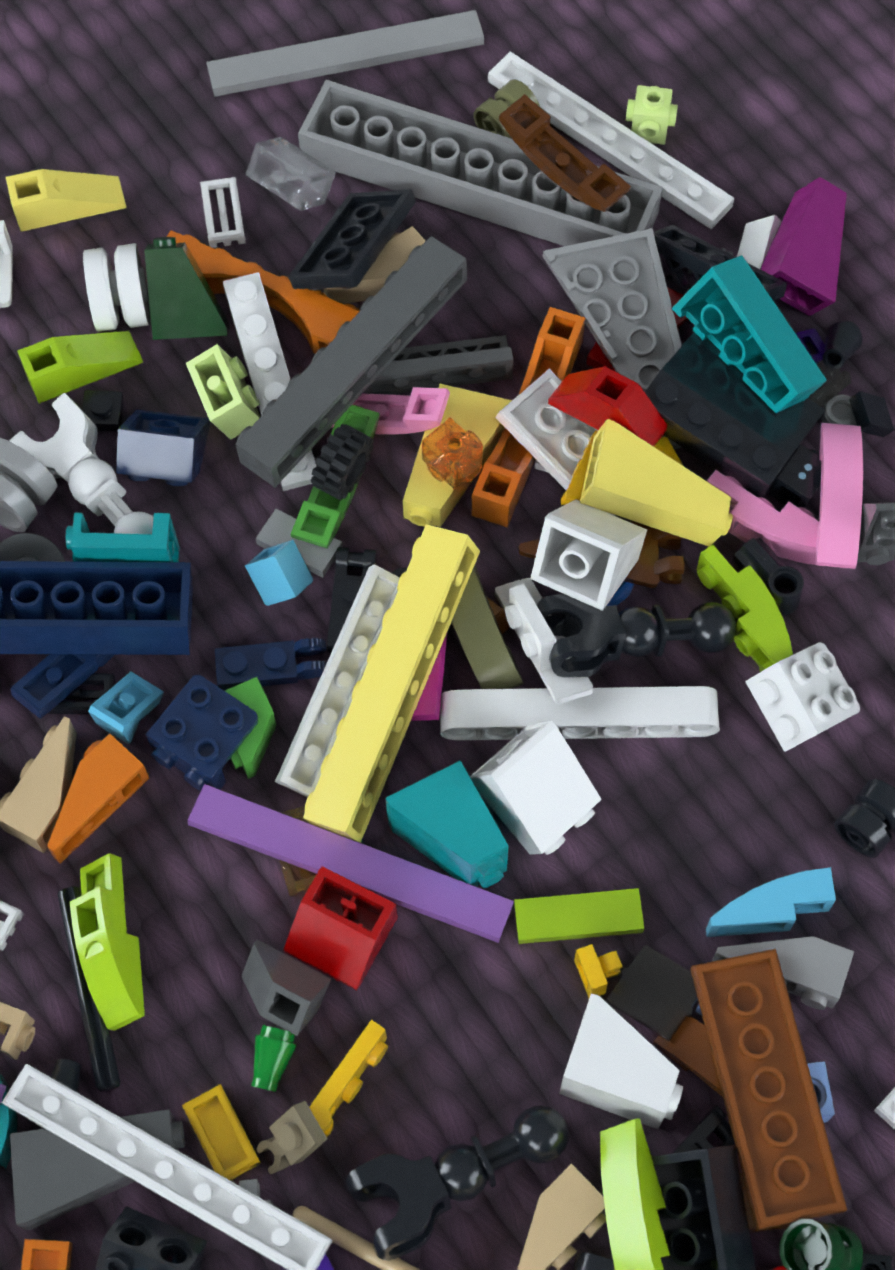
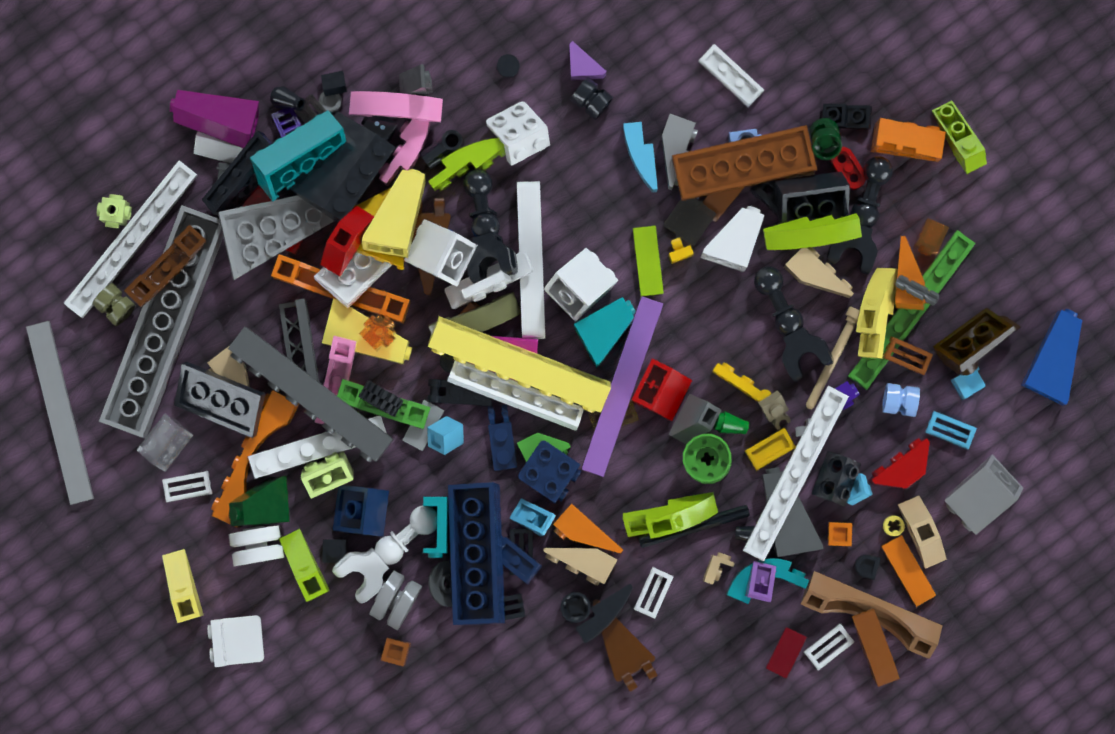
camera: 90 degrees left, 20 degrees up
none -> bright green wheel [683,434,732,484]

